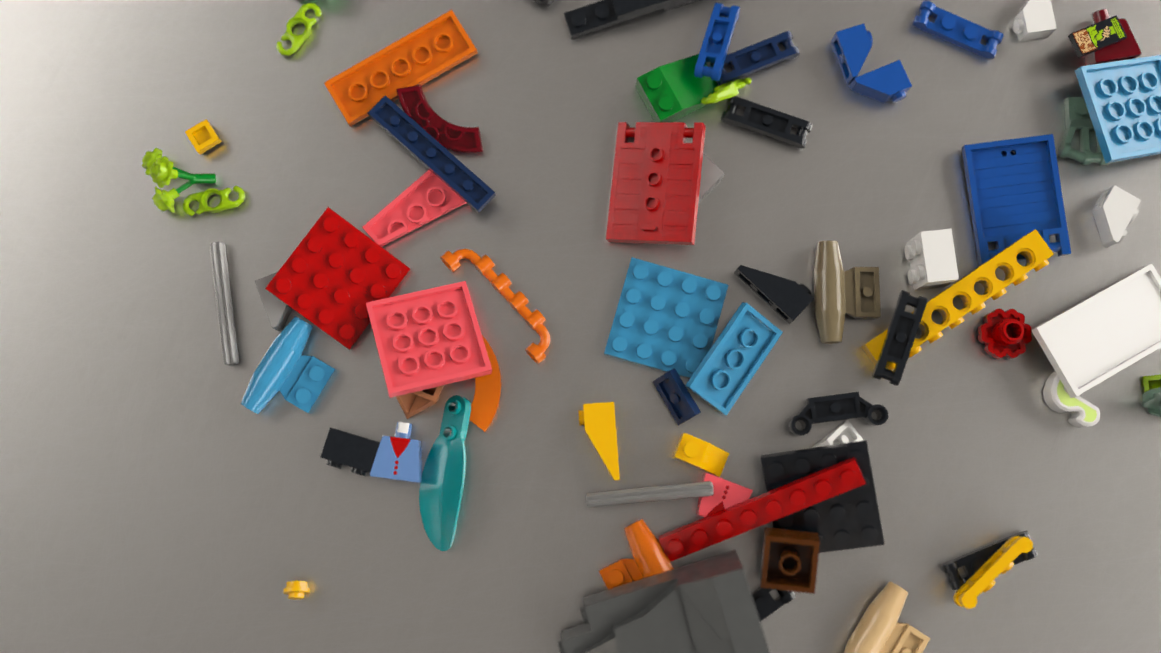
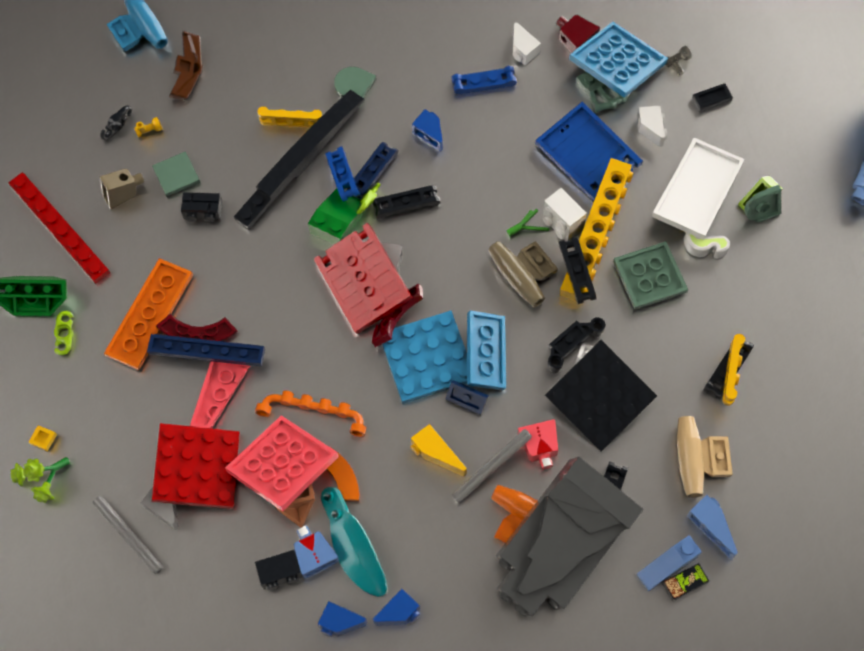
camera: 30 degrees left, 15 degrees down
lime piece [183,186,245,216] -> none
dark azure plate [241,316,335,414] -> none
red plate [658,457,866,562] -> none
yellow slope [672,433,729,477] -> none
black slope [734,265,814,324] -> none
reddish brown brick [760,527,820,594] -> none
blue slope [849,60,912,103] -> none
red plant [978,308,1032,359] -> none
tile [1068,15,1127,58] -> none
none -> blue slope [318,601,367,637]
none -> dark red tile [372,284,423,347]
none -> blue slope [373,589,420,626]
none -> bright green plant [506,209,550,237]
none -> sand green plate [613,241,688,310]

